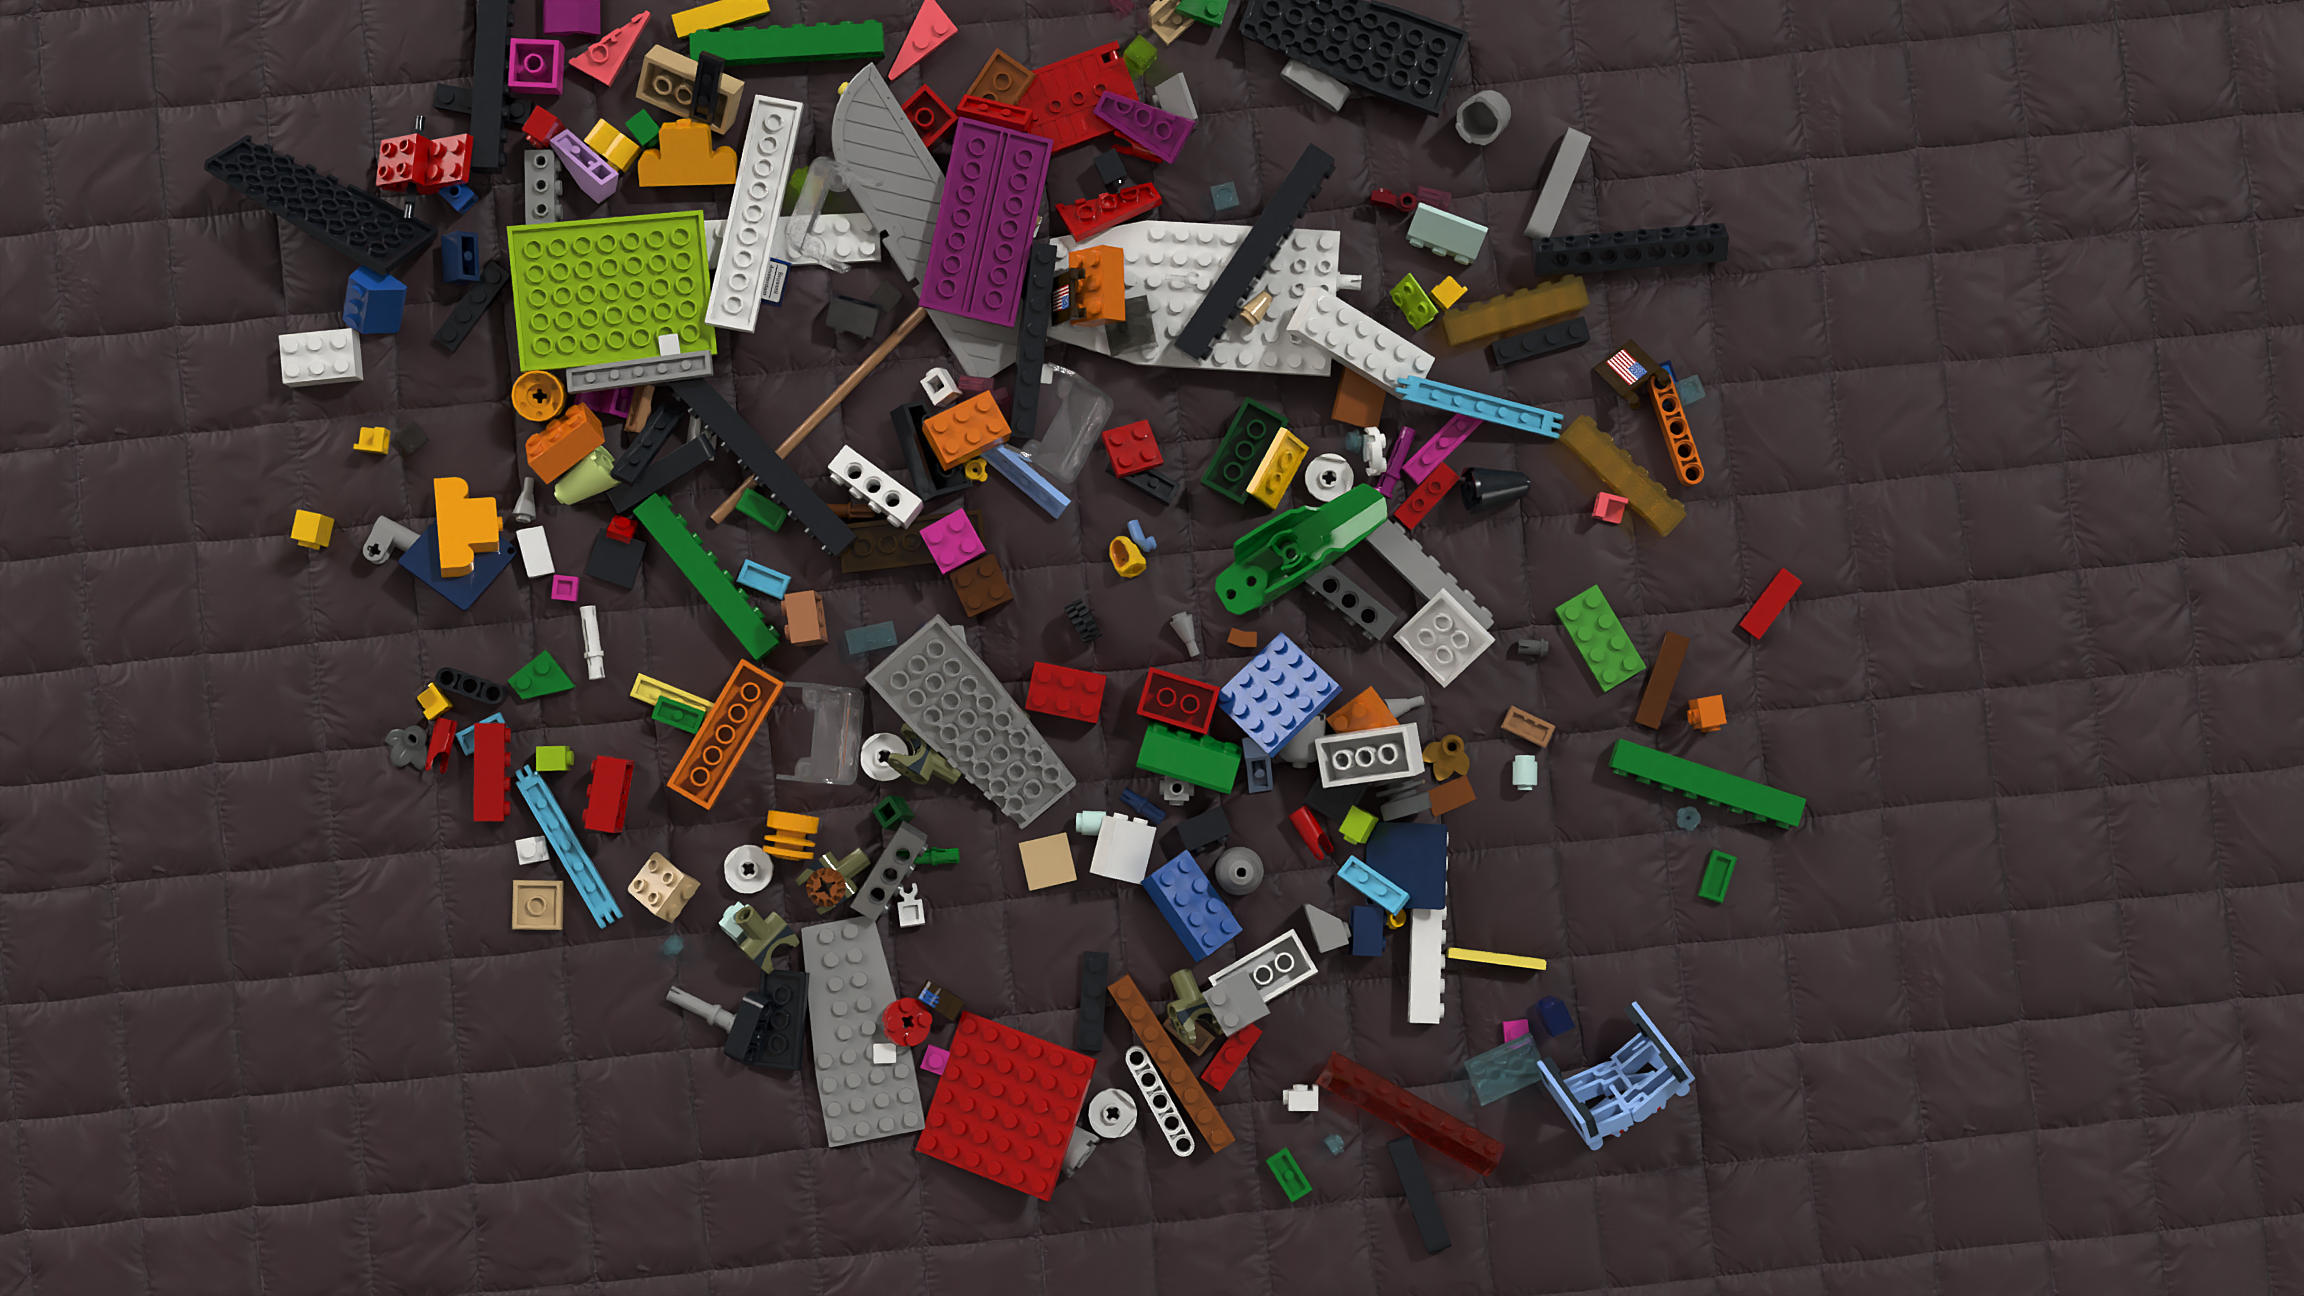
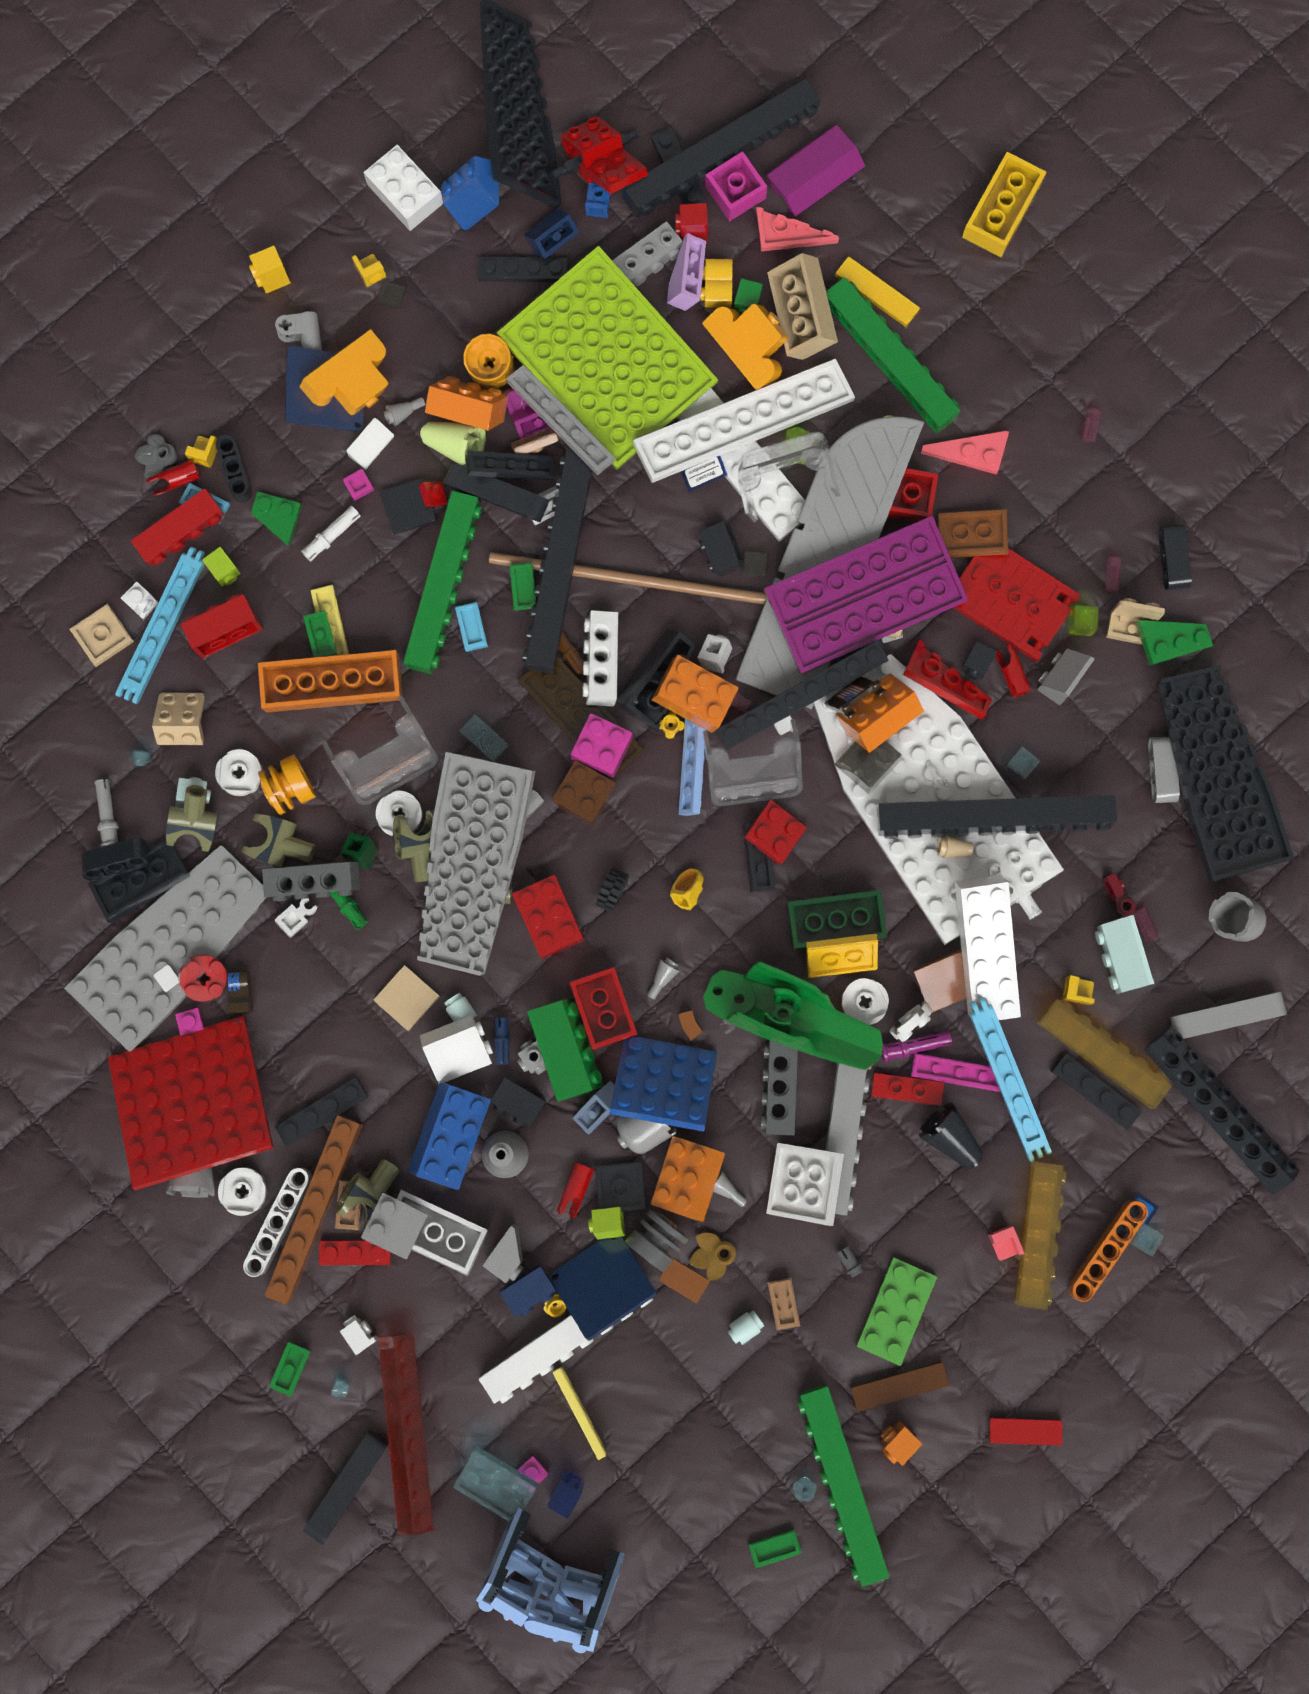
camera: 60 degrees right, 5 degrees down
white sticker [658,334,680,356] -> none
black tile [689,51,725,125] -> none
nougat brick [781,590,828,647] -> none
dark orange gear [806,868,846,907] -> none
red plate [956,94,1033,132] -> none
clear pink piece [959,375,994,393] -> none
magenta wing [1093,91,1197,164] -> none
medium blue arm [1127,520,1157,552] -> none
white brick [1315,723,1425,788] -> none
medium azure plate [1337,855,1410,916] -> none
clear light blue plate [1346,430,1364,453] -> none
lime hinge [1389,273,1438,331] -> none
dark brown flag [1593,339,1672,410] -> none

